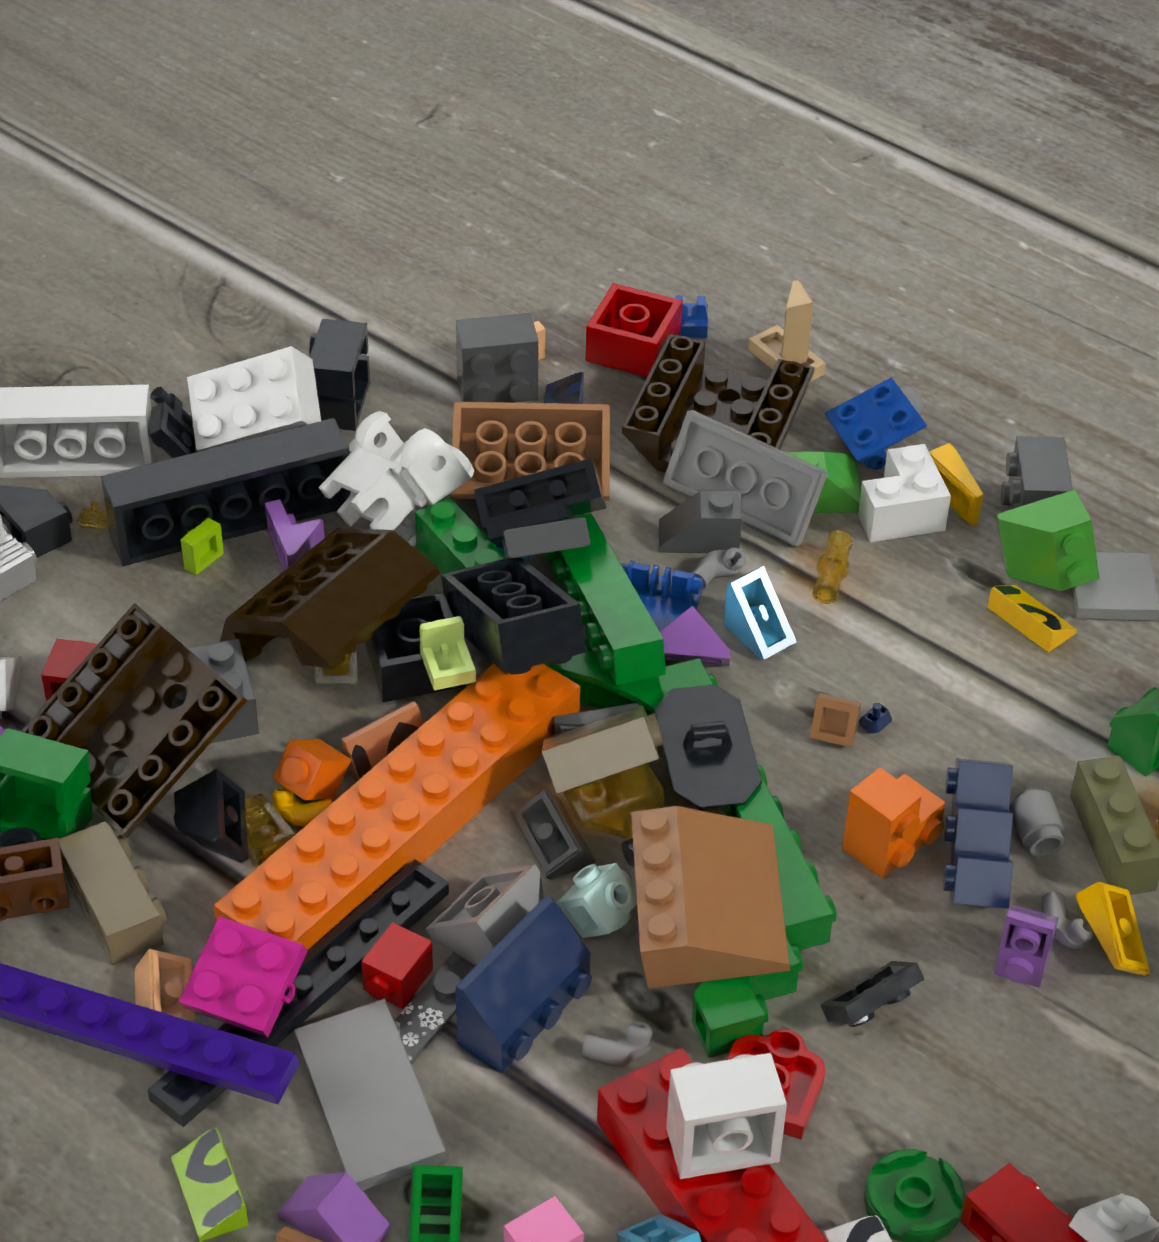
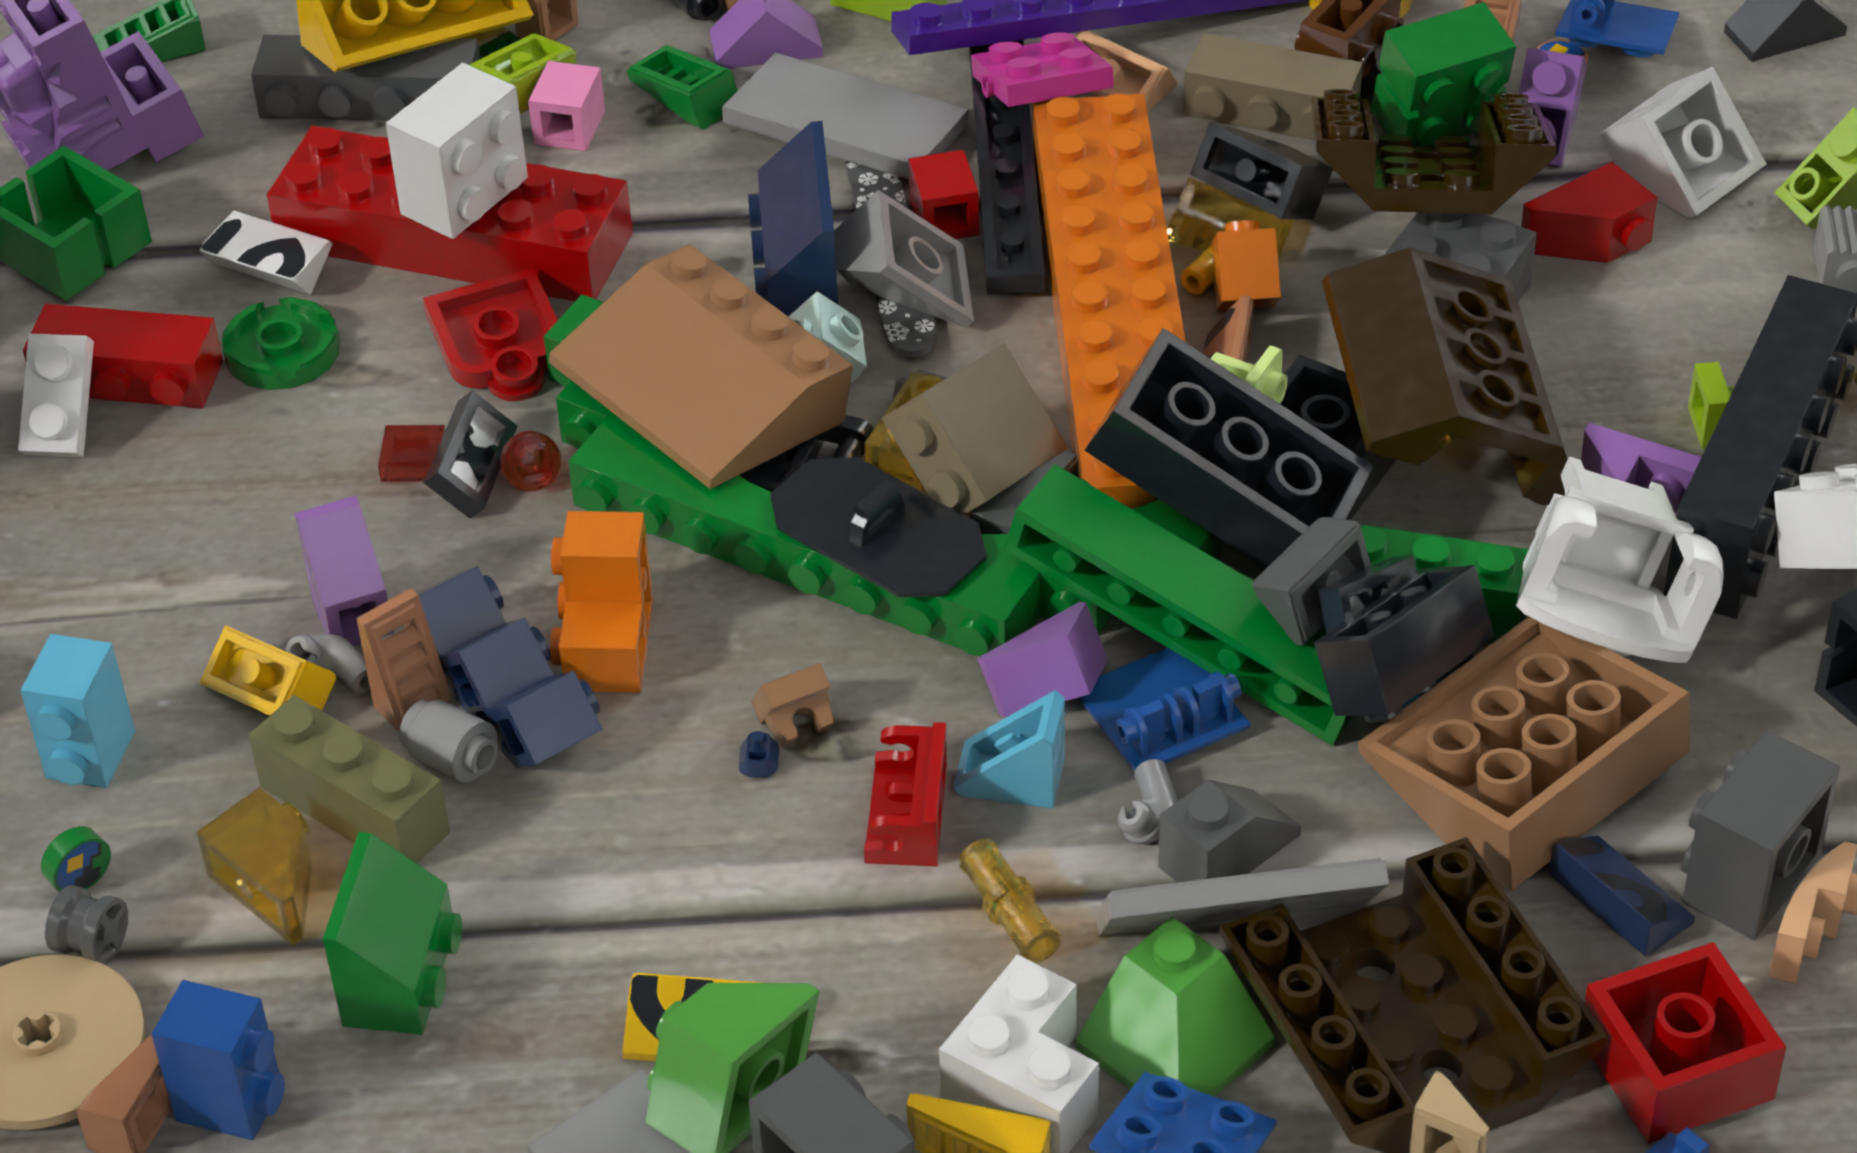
camera: 140 degrees right, 0 degrees up
none -> nougat slope [357,588,451,731]
none -> clear red tile [378,425,446,482]
none -> clear red plate [500,430,561,492]
none -> red hinge [864,722,948,867]

